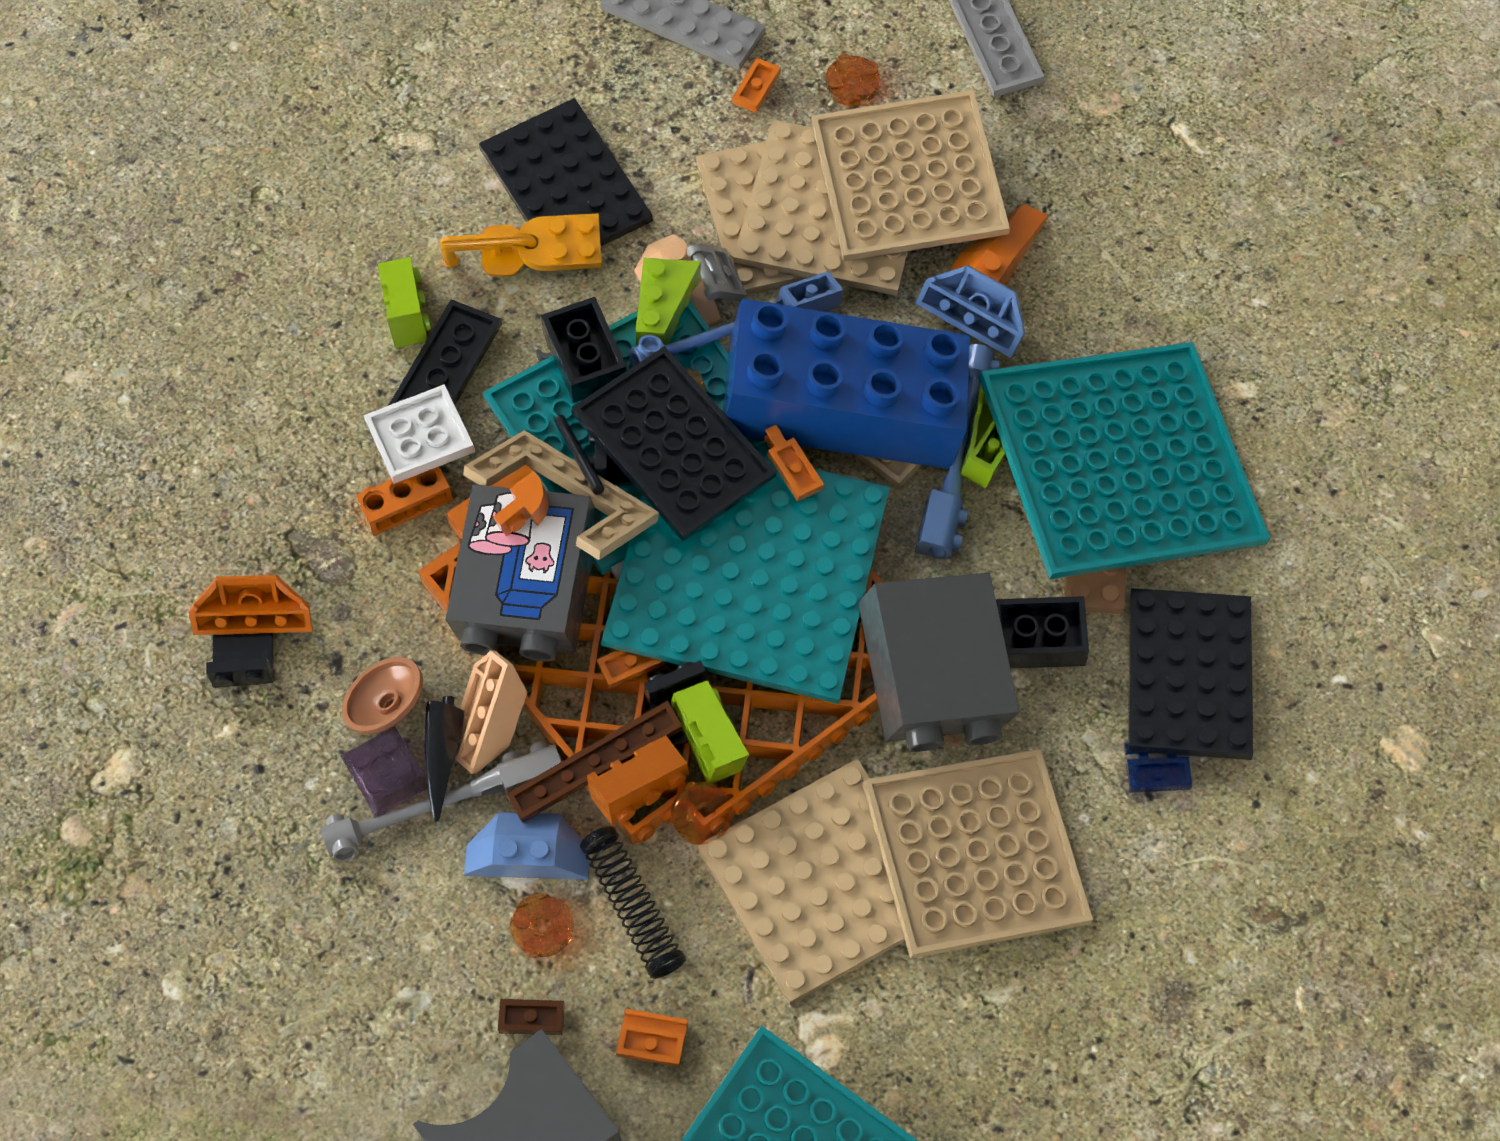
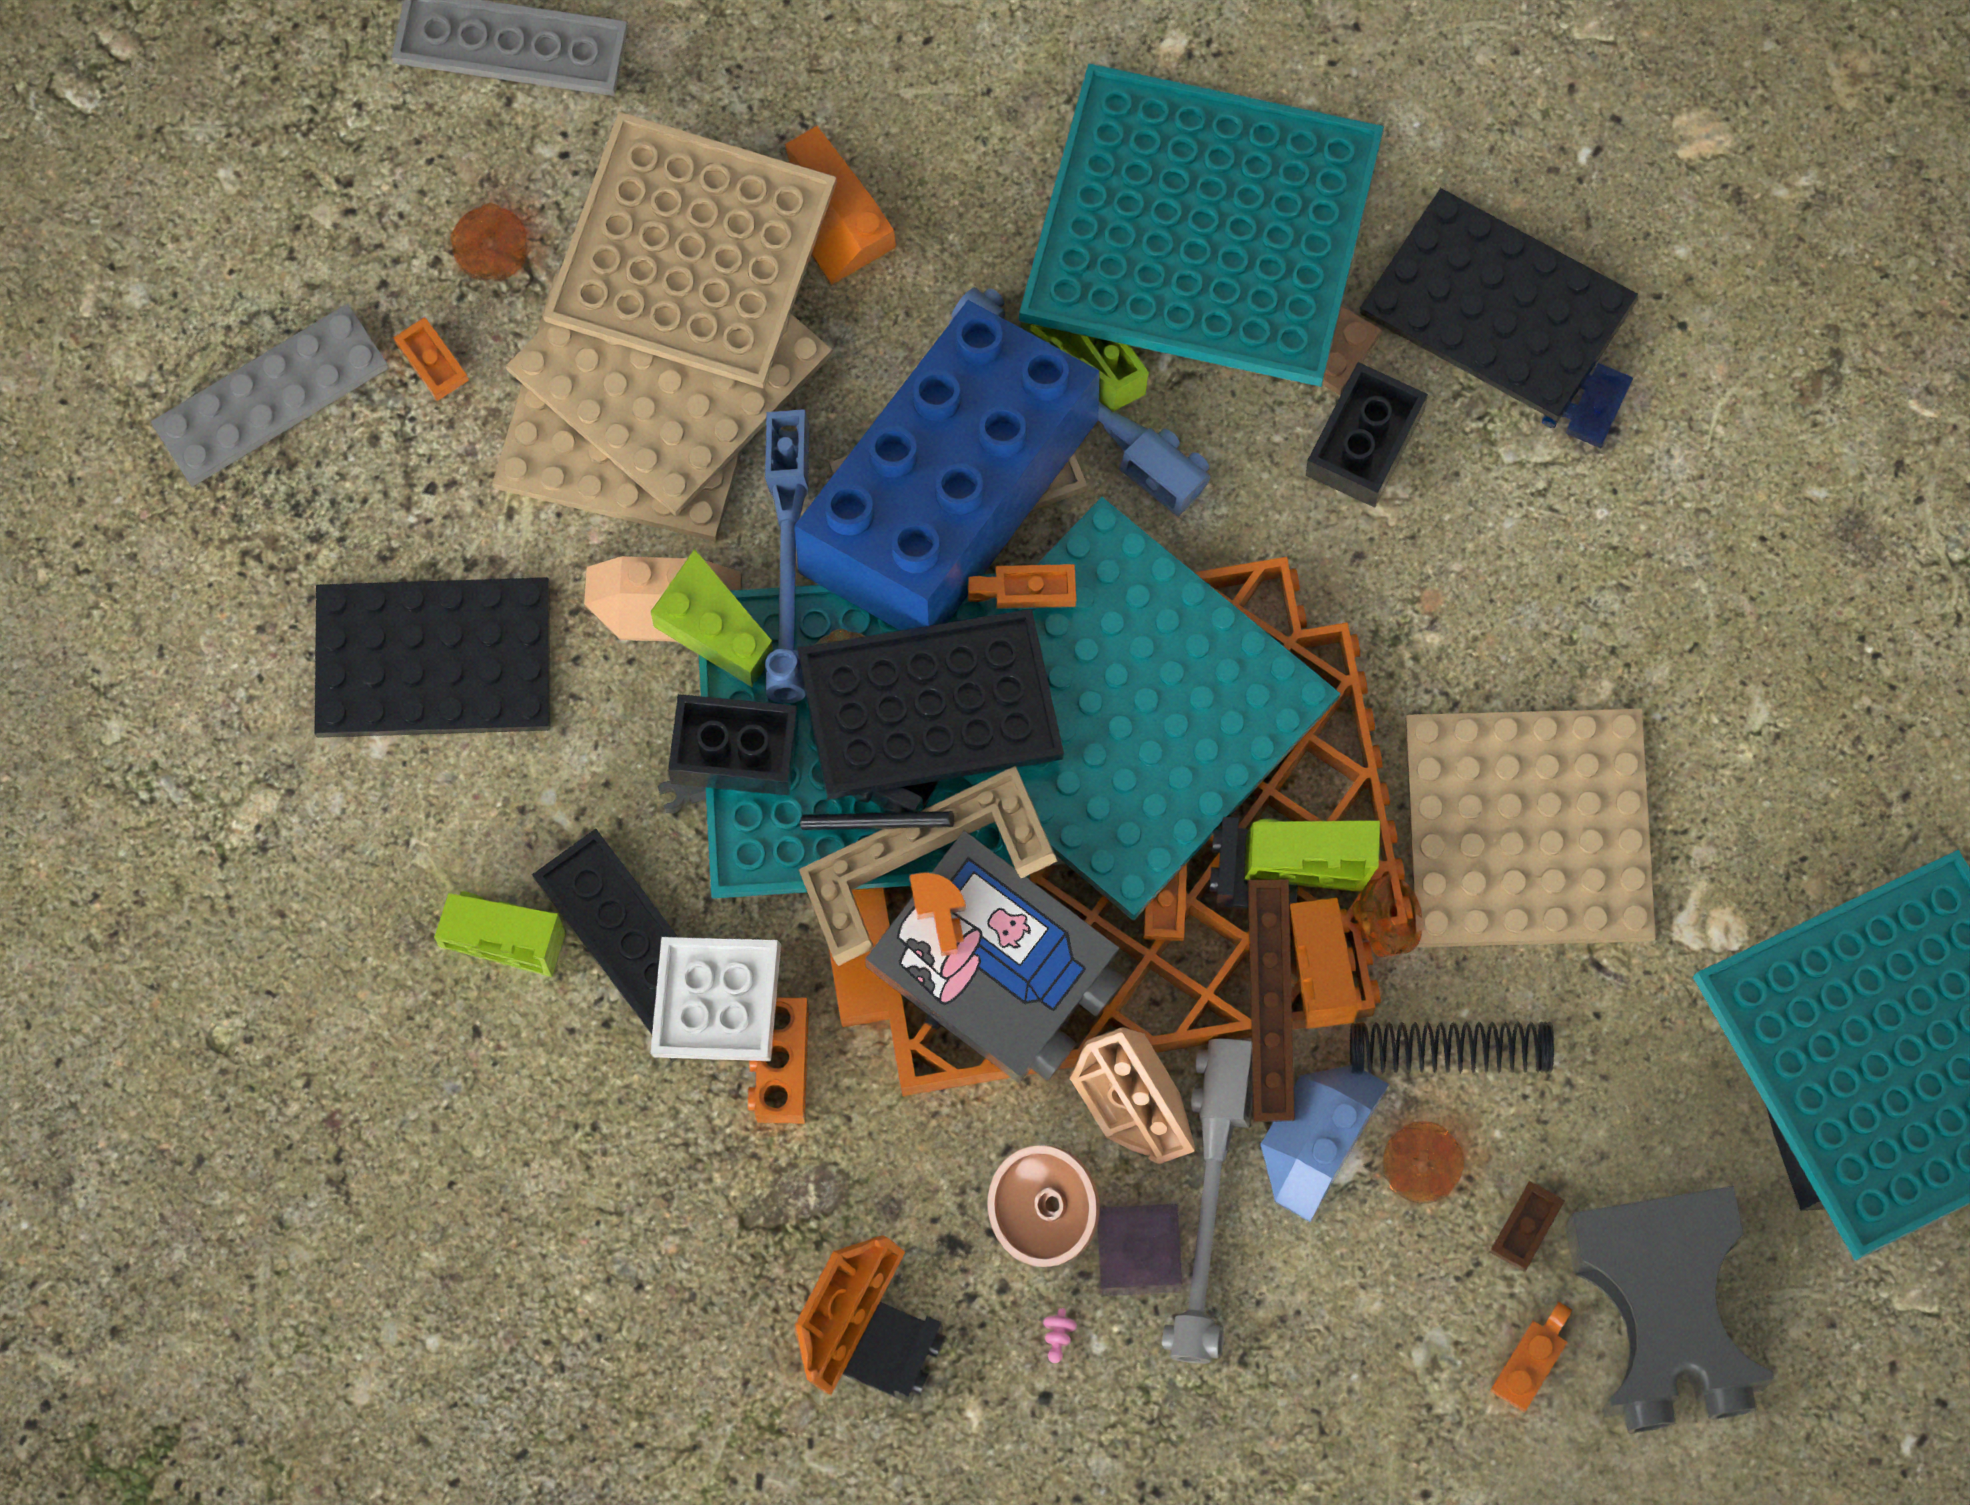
camera: 60 degrees left, 10 degrees up
black piece [424,696,464,822] -> none
light orange plate [440,213,602,277] -> none
orange plate [616,1008,689,1068] -> none
light grey plate [686,244,747,301] -> none
dark grey brick [858,572,1020,752] -> none
tan plate [863,749,1093,959] -> none
medium blue wedge [915,265,1025,358] -> none
none -> bright pink hair [1043,1308,1077,1363]
none -> orange plate [1490,1302,1573,1413]

